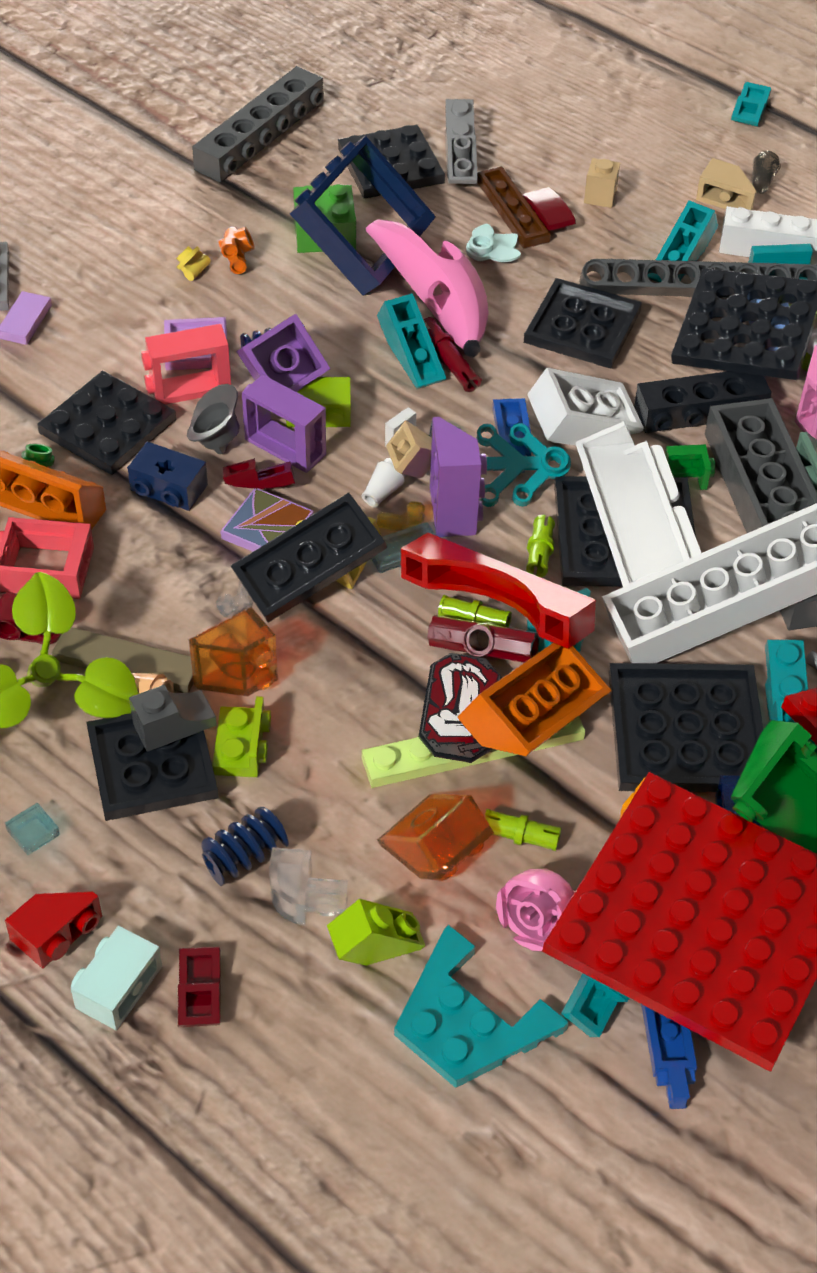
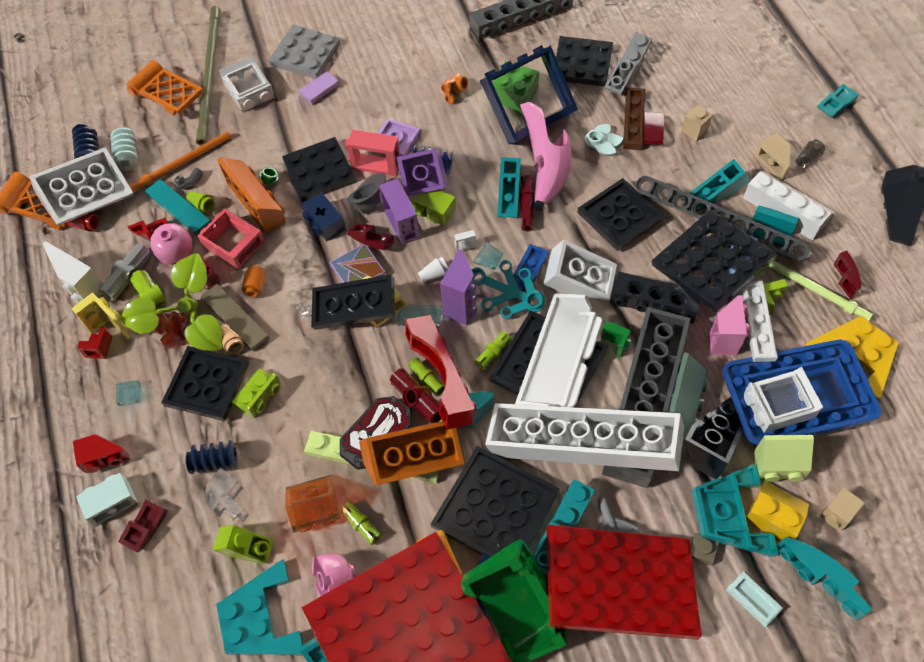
camera: 35 degrees right, 10 degrees up
dark grey arch [129,685,217,752] -> none
light yellow plate [176,246,211,281] -> none
clear orange slope [189,607,278,696] -> none
clear yellow arm [377,501,426,532] -> none
tan slope [386,420,432,478] -> none
none -> clear red hips [154,311,188,349]
none -> orange brick [242,265,266,298]

